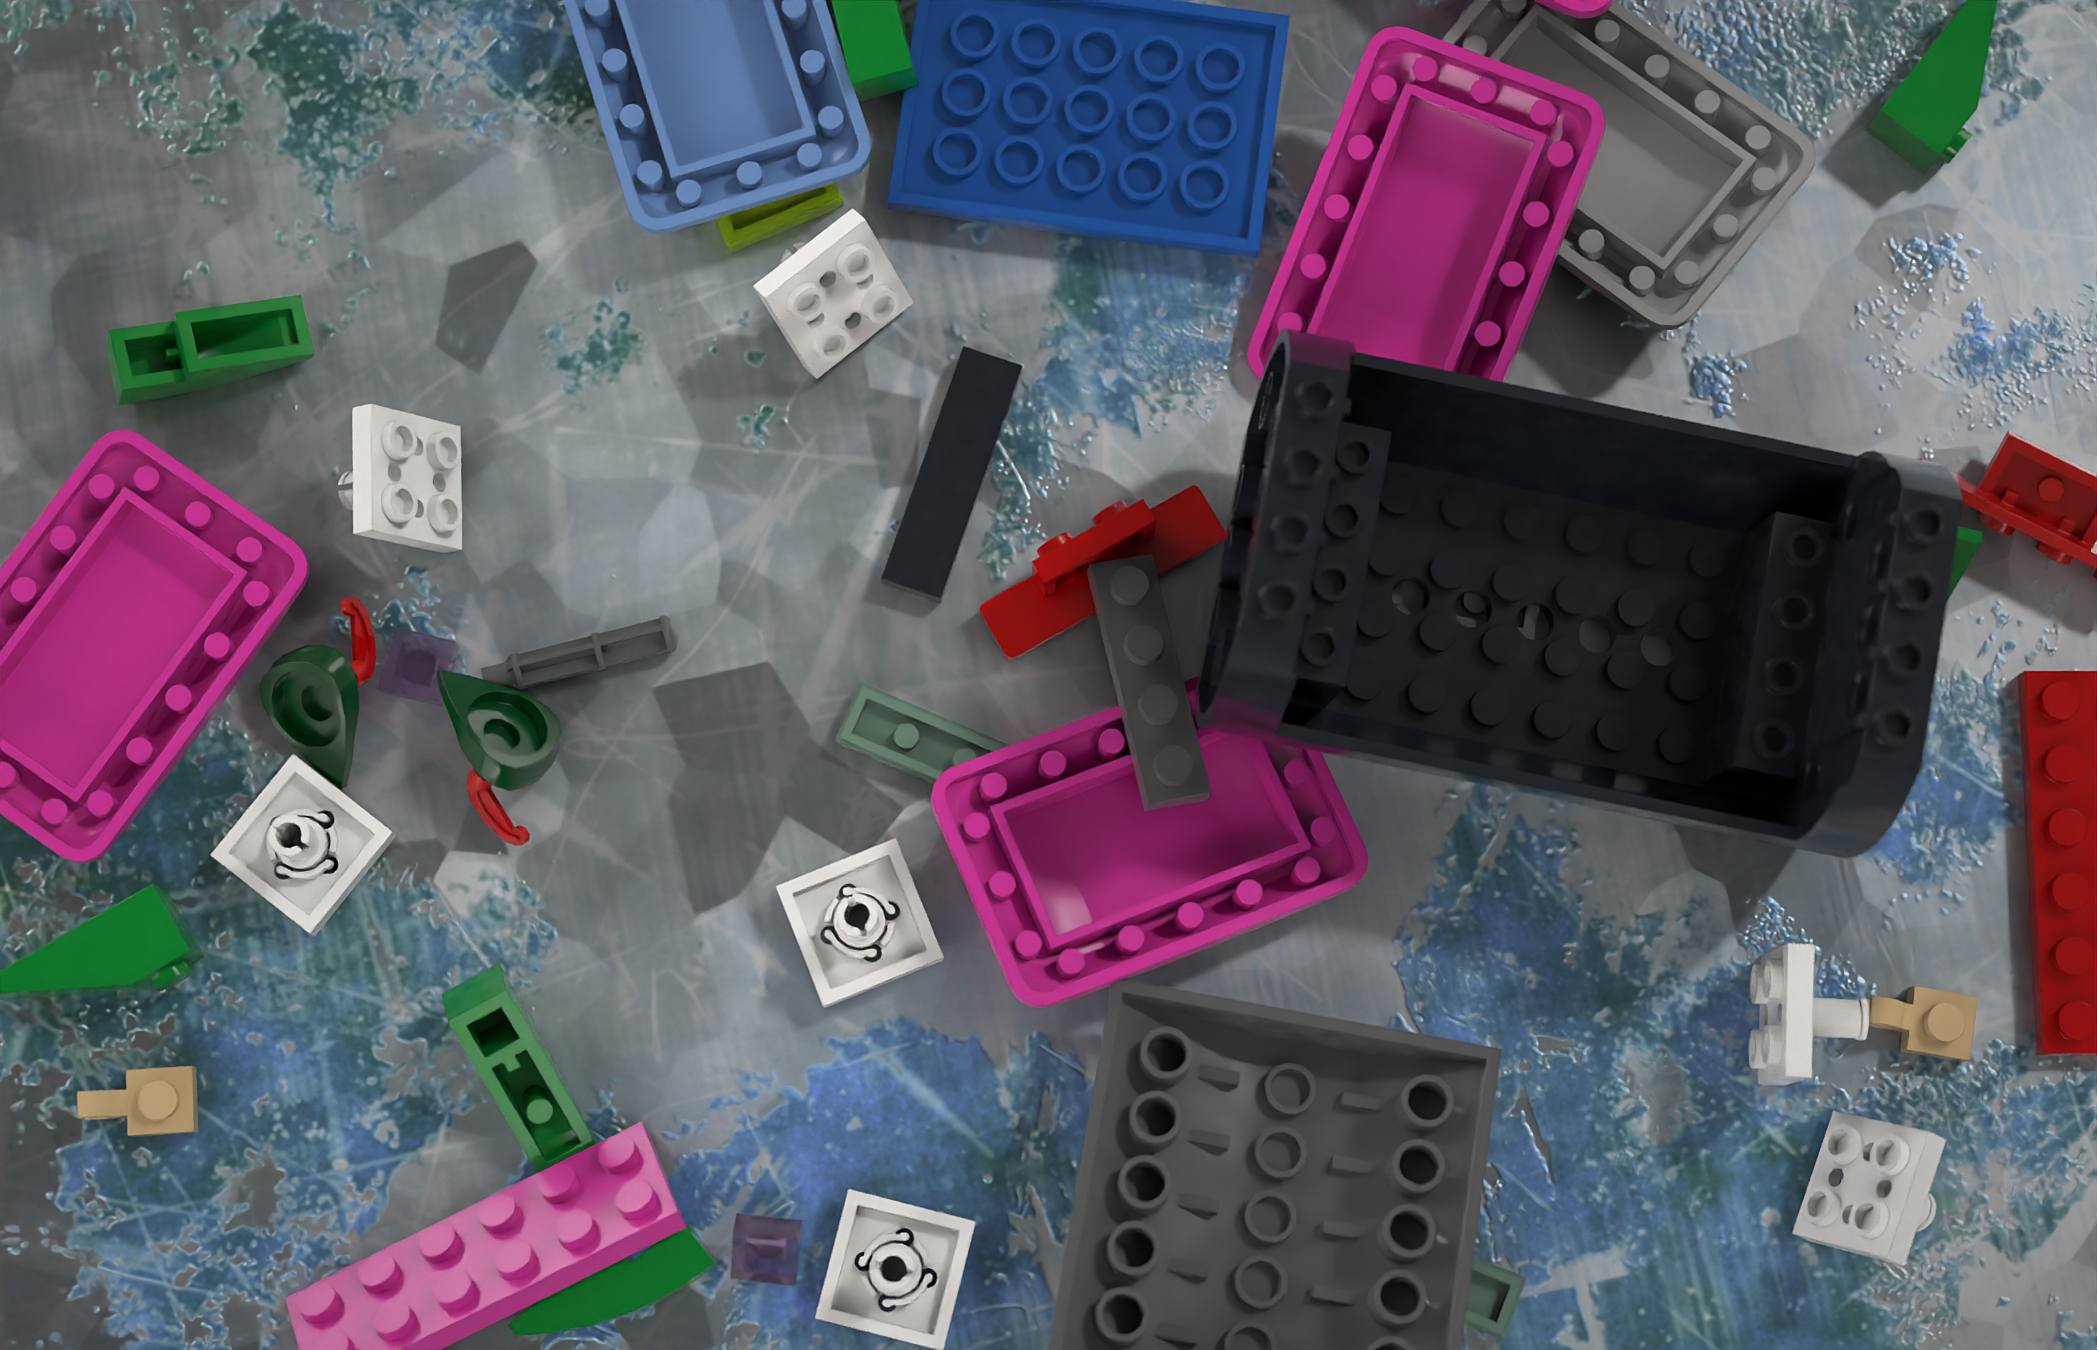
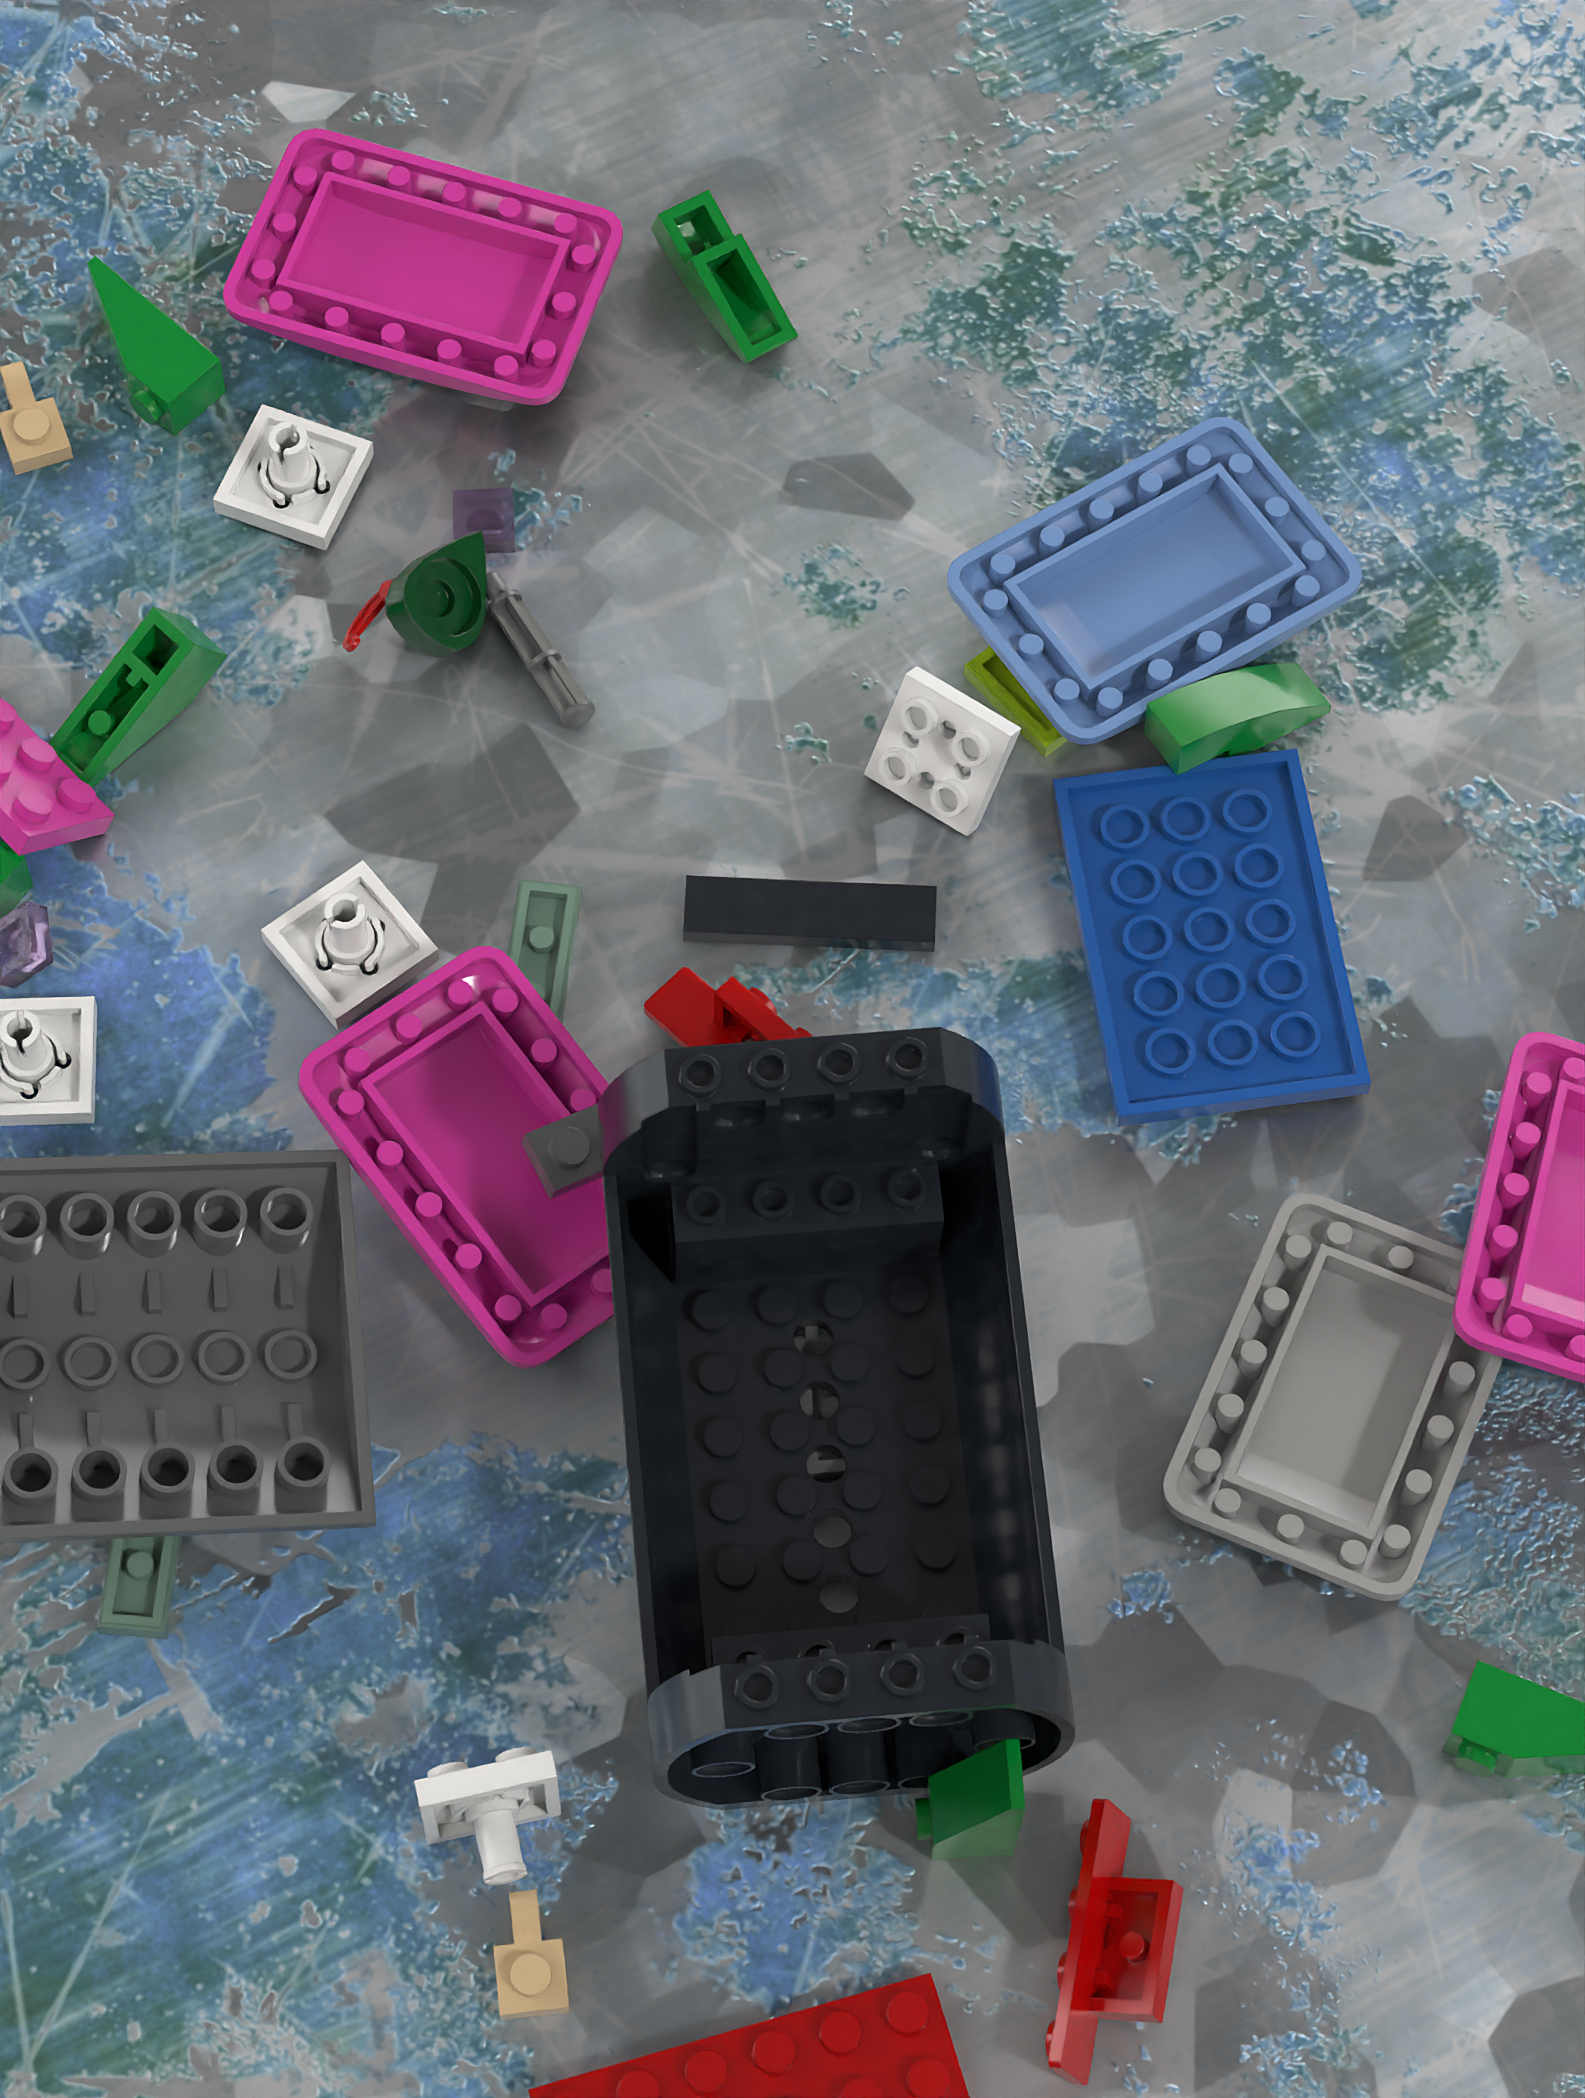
camera: 75 degrees right, 15 degrees down
dark green piece [259,596,376,789] -> none
white plate [338,404,462,553] -> none
dark pink wedge [1247,26,1606,383] -> none
white plate [1792,1111,1946,1266] -> none

